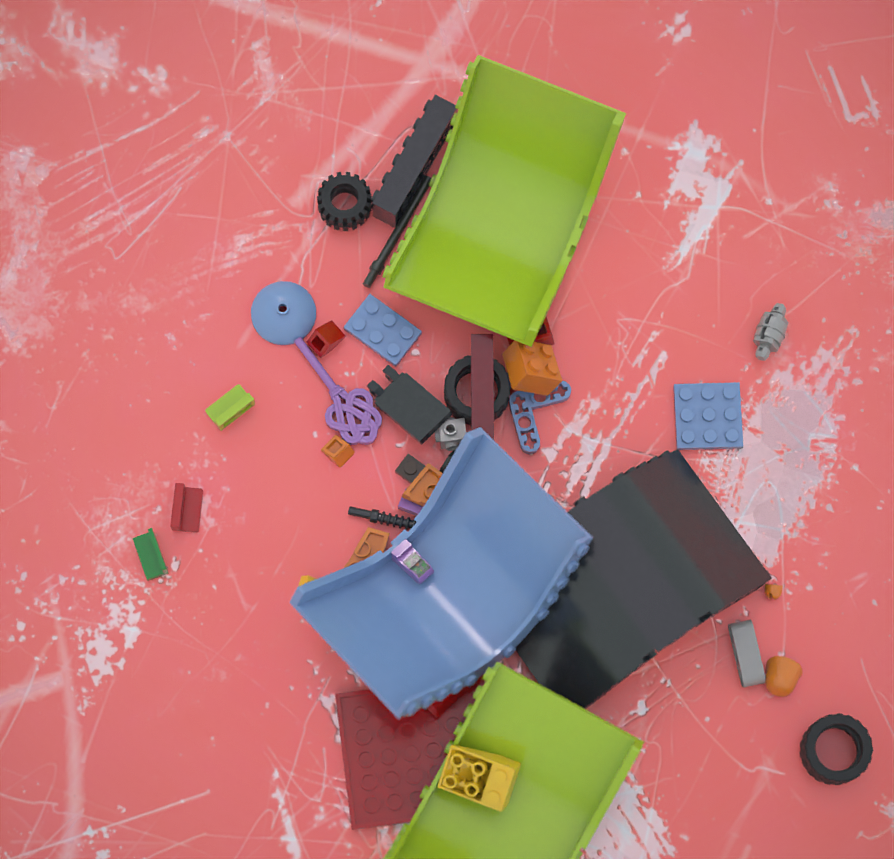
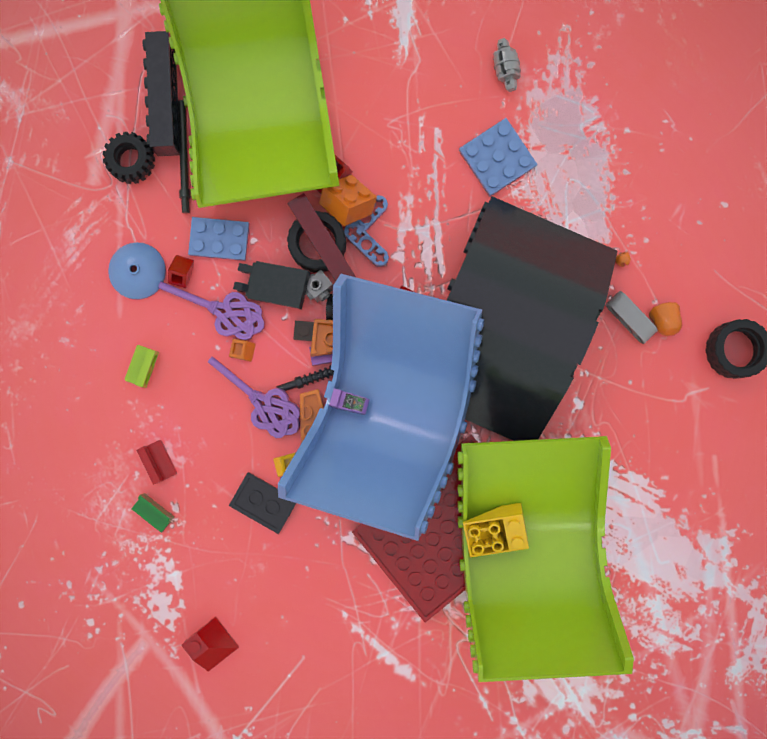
camera: 30 degrees left, 10 degrees up
none -> red slope [181,616,239,672]
none -> medium lavender piece [208,356,300,438]
none -> black tile [229,472,296,534]

